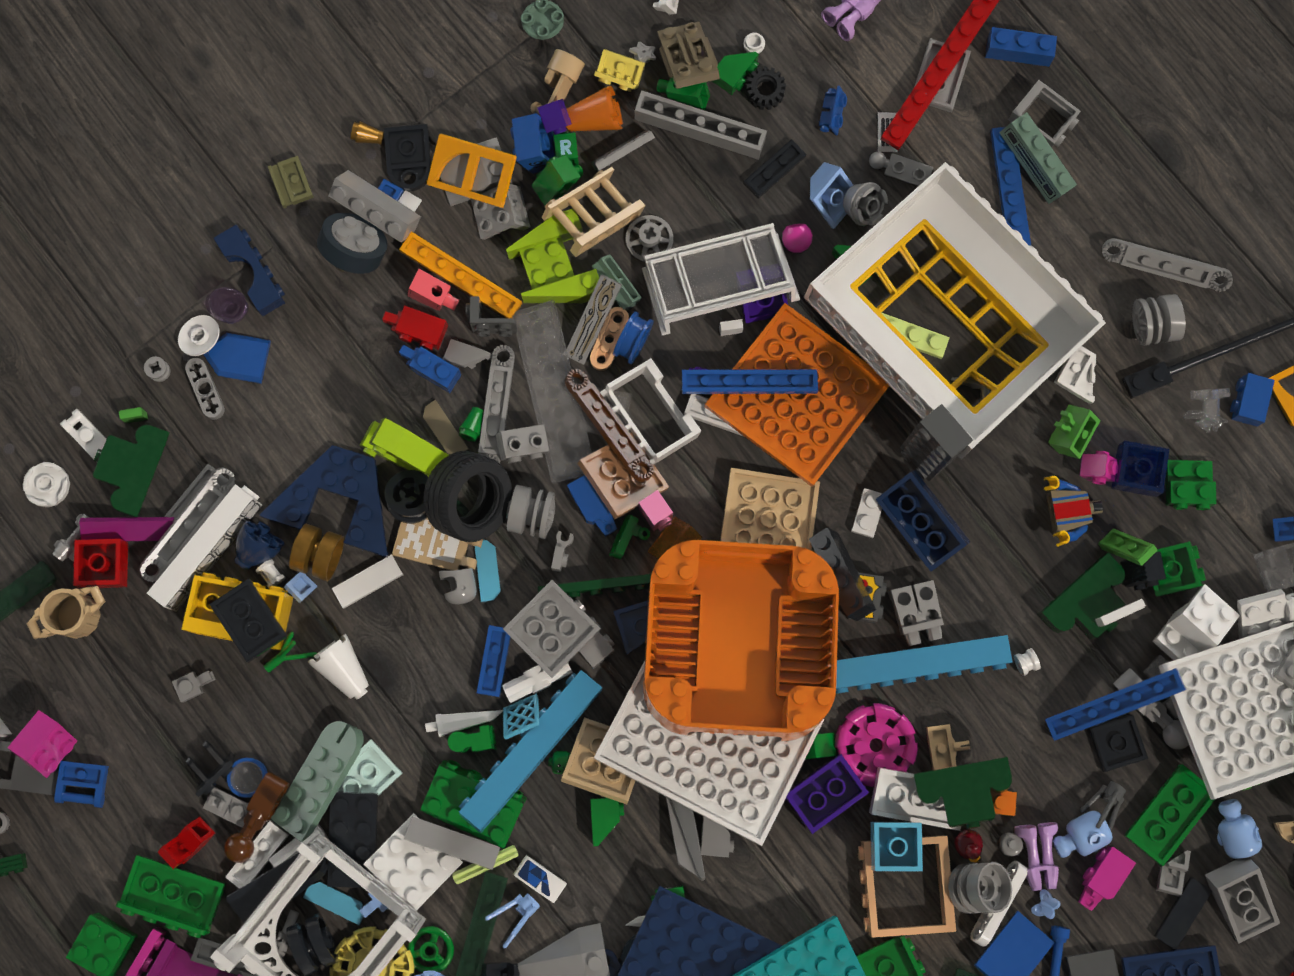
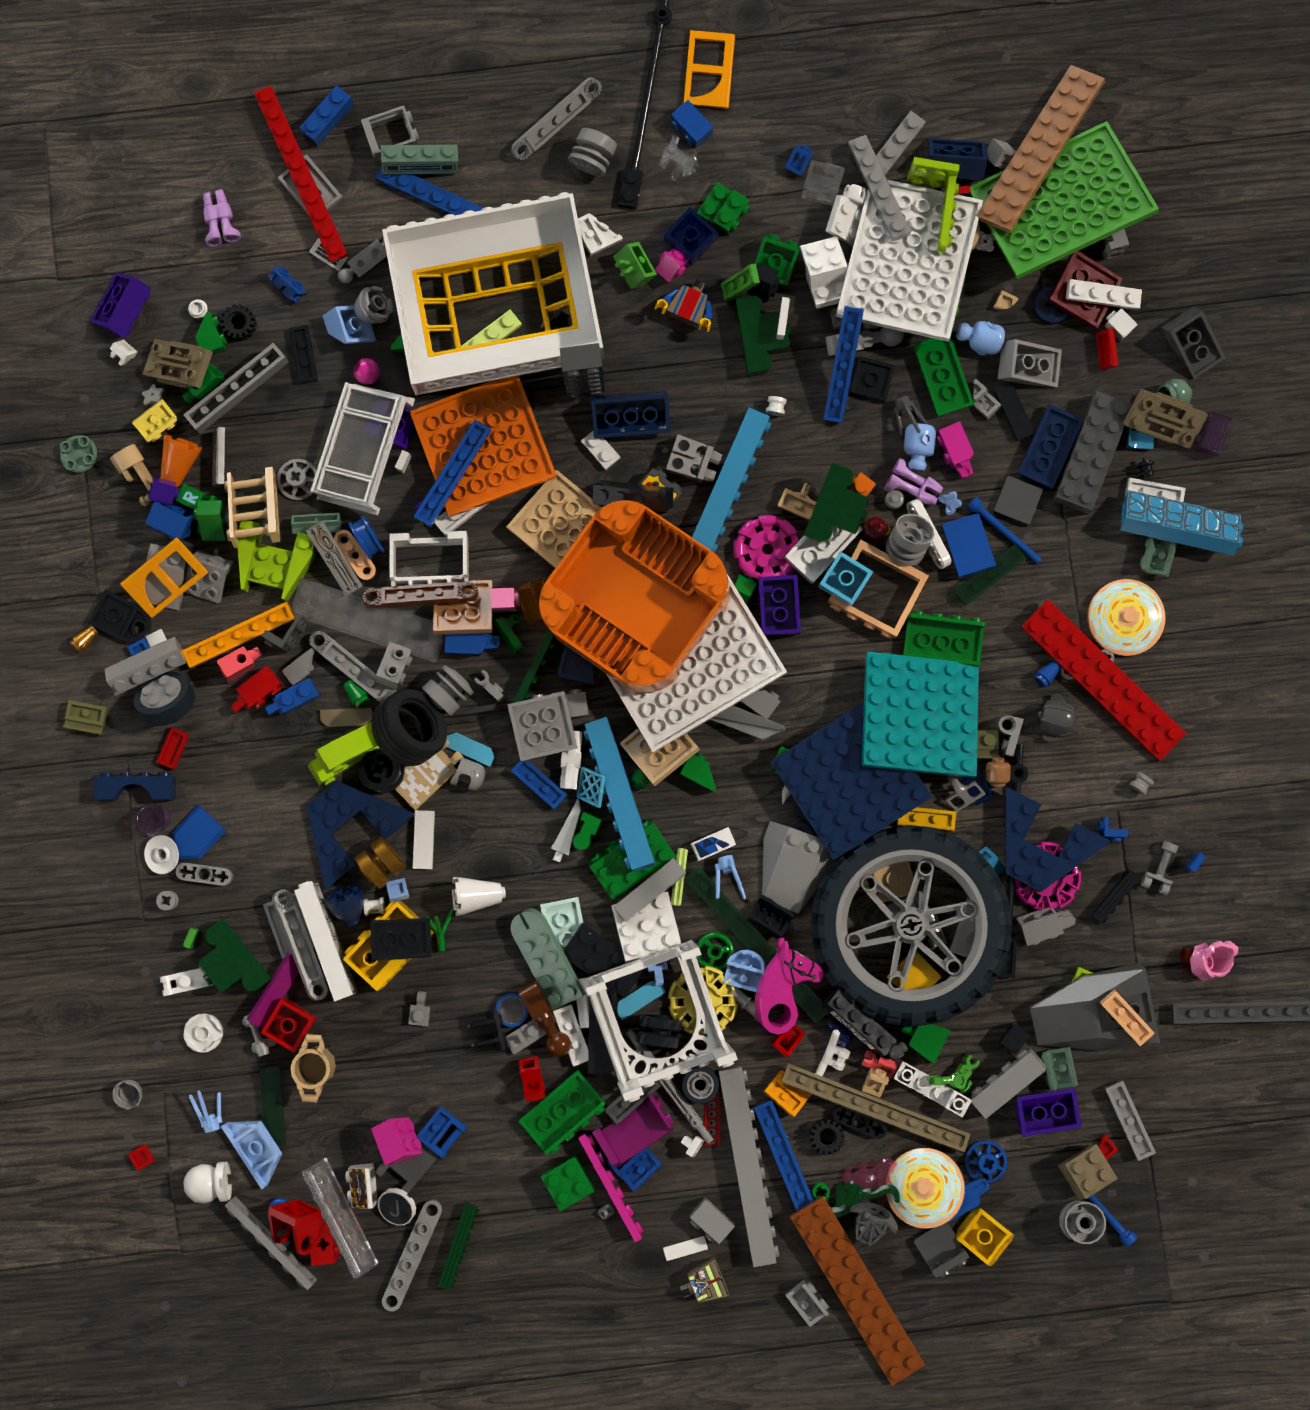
camera: 55 degrees left, 5 degrees up
none -> red tile [156,727,190,770]

